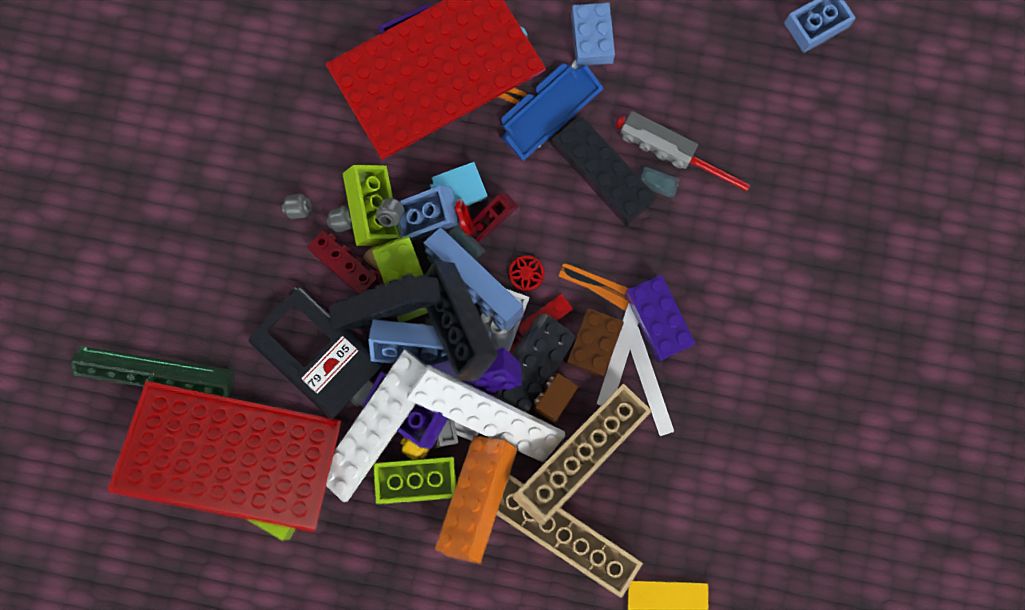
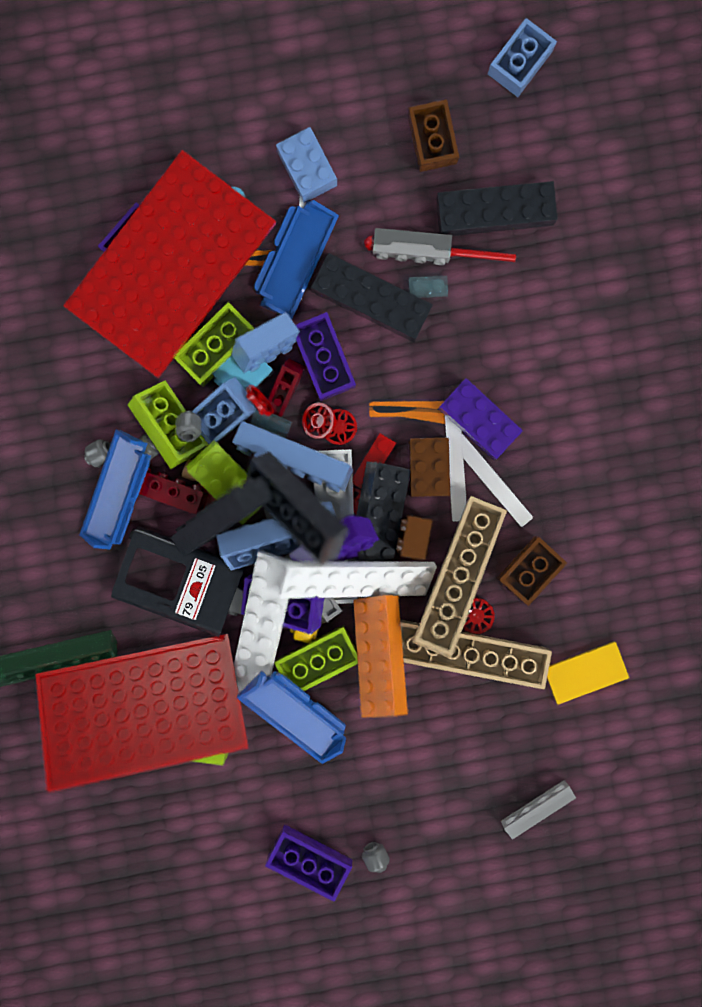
camera: 15 degrees left, 10 degrees up
none -> blue slope [80,429,151,550]
none -> lime brick [175,302,254,387]
none -> medium blue brick [231,313,299,373]
none -> slope [237,671,346,764]
none -> dark purple brick [295,312,356,401]
none -> red wheel [302,403,337,439]
none -> reddish brown brick [408,99,459,172]
none -> black brick [436,181,558,236]
none -> red wheel [463,598,495,634]
none -> reddish brown brick [497,536,567,606]

